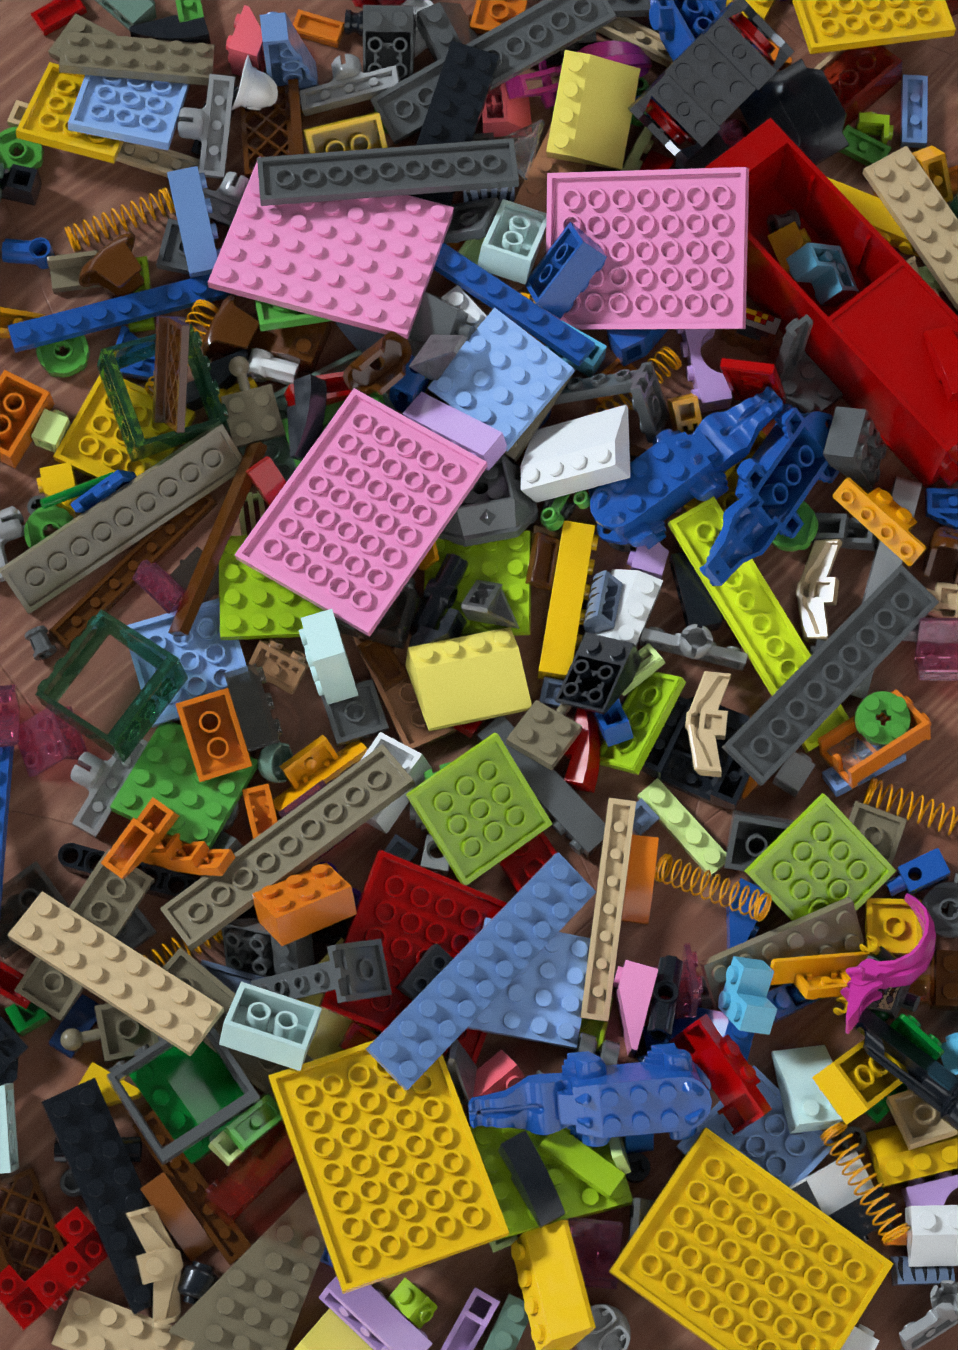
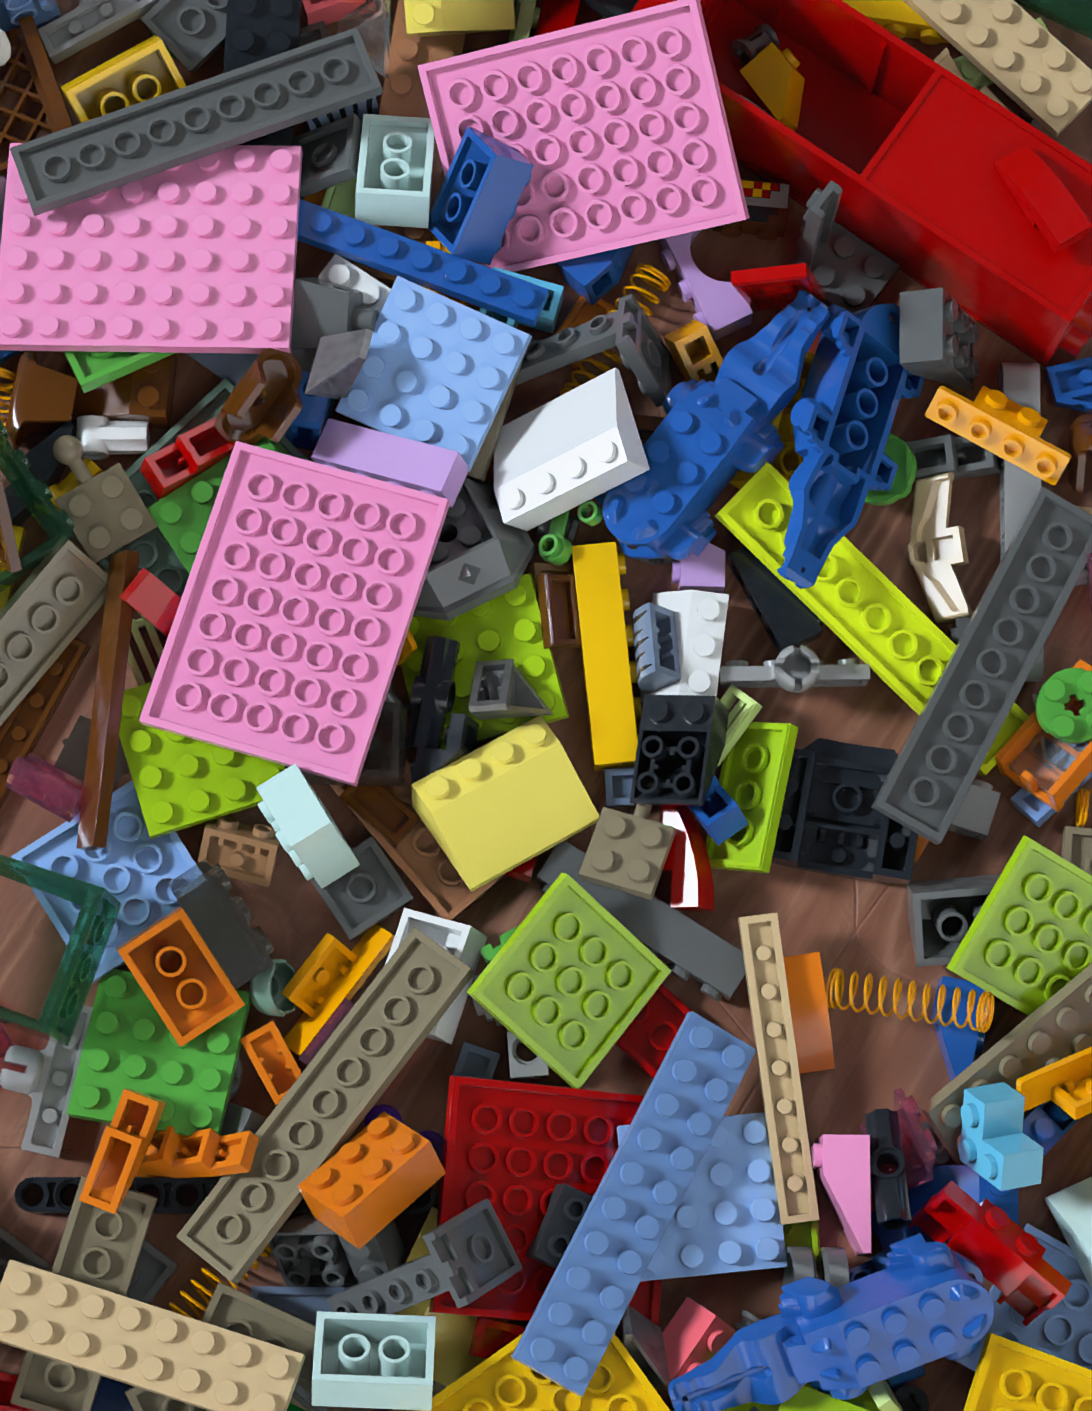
camera: 15 degrees left, 5 degrees up
black slope [287,374,327,461] -> none
sand blue plate [633,798,660,835] -> none
yellowish green plate [637,778,726,876] -> none
tan plate [685,671,731,777] -> none
medium azure brick [786,243,858,307] -> none

